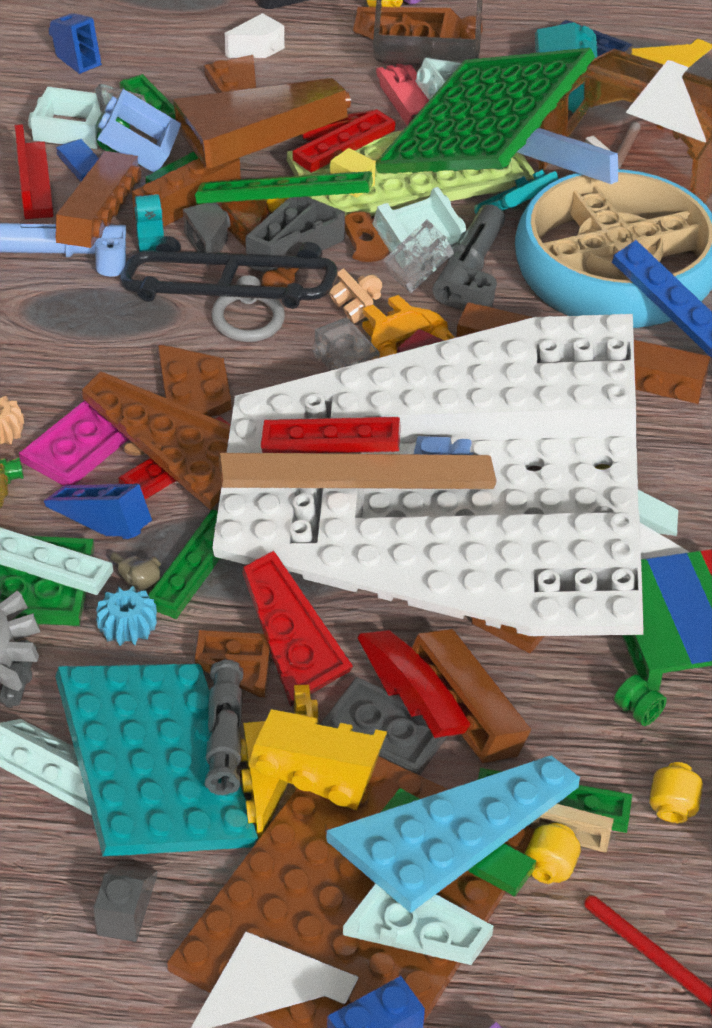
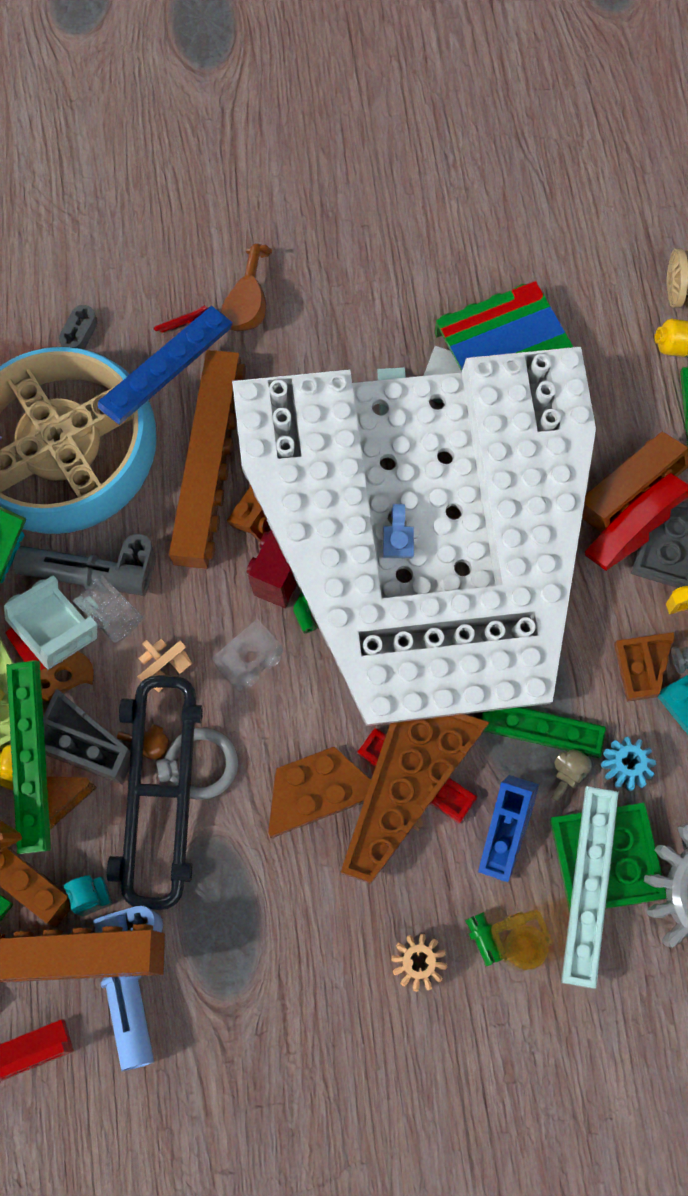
camera: 95 degrees left, 25 degrees up
dark pink tile [19,400,129,486] -> none
dark grey slope [183,203,230,253] -> none
medium nougat tile [218,453,497,489] -> none
red wing [242,551,353,706] -> none
red plate [261,417,401,453] -> none
light orange connector [362,295,456,360] -> none
green wheel [614,674,667,726] -> none

